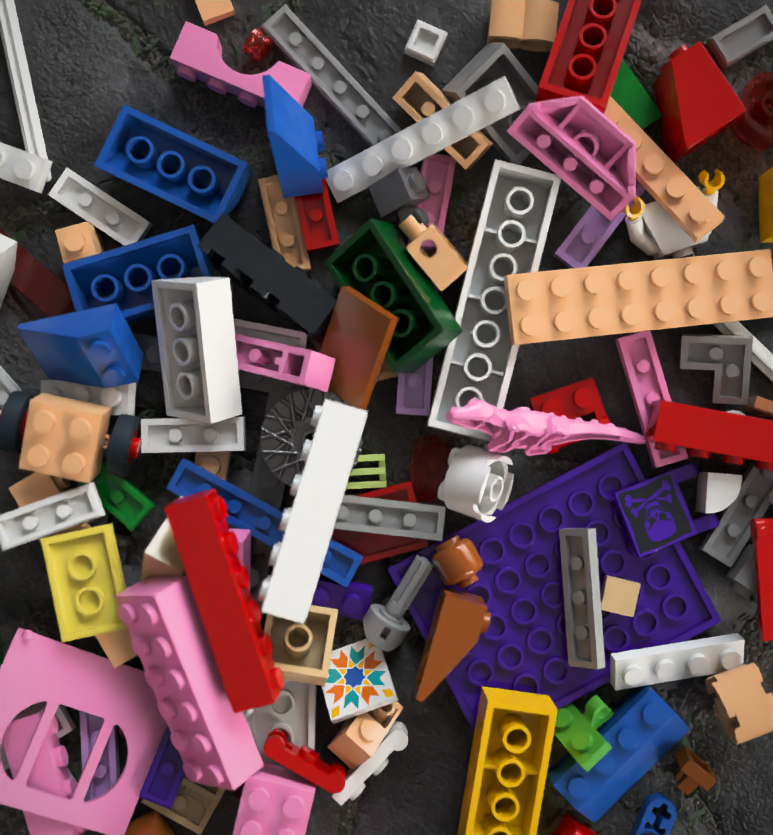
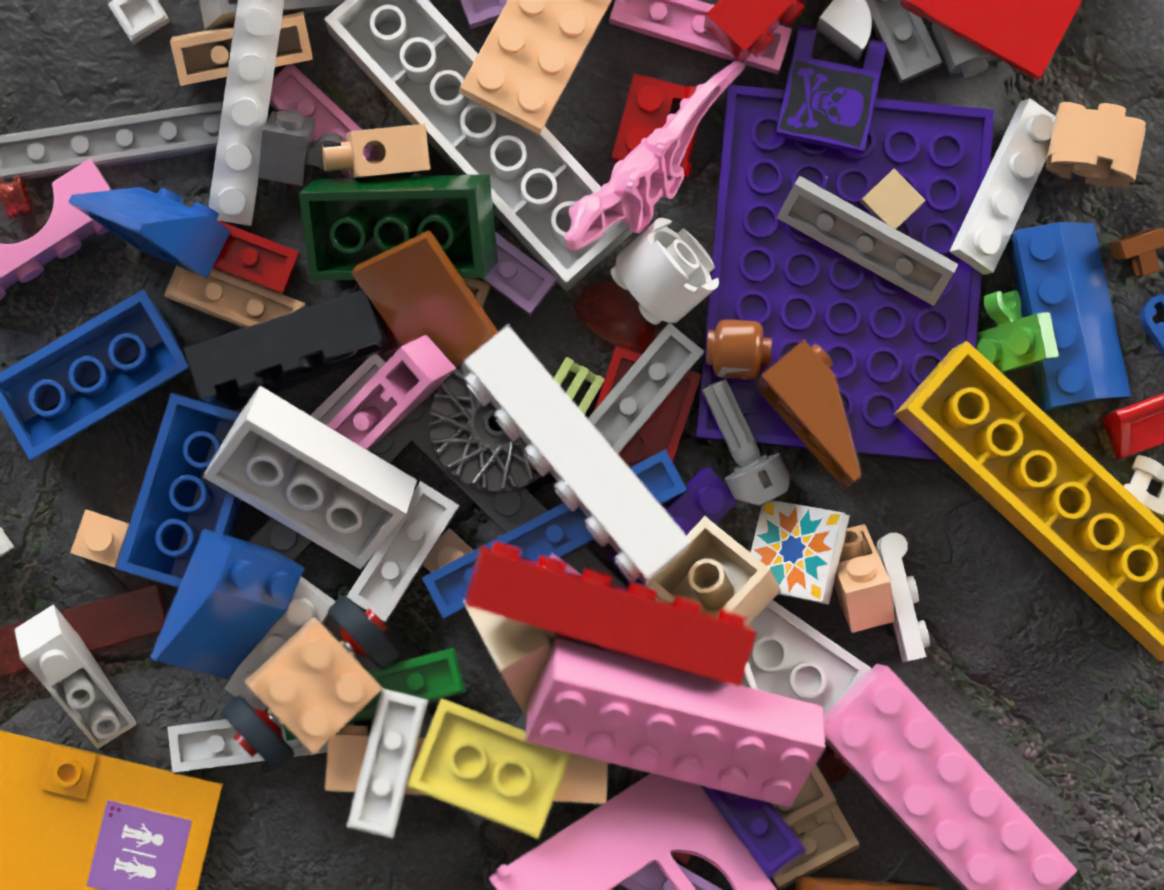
camera: 60 degrees left, 5 degrees down
white plate [48,167,153,246] -> none
red plate [263,729,346,794] -> none

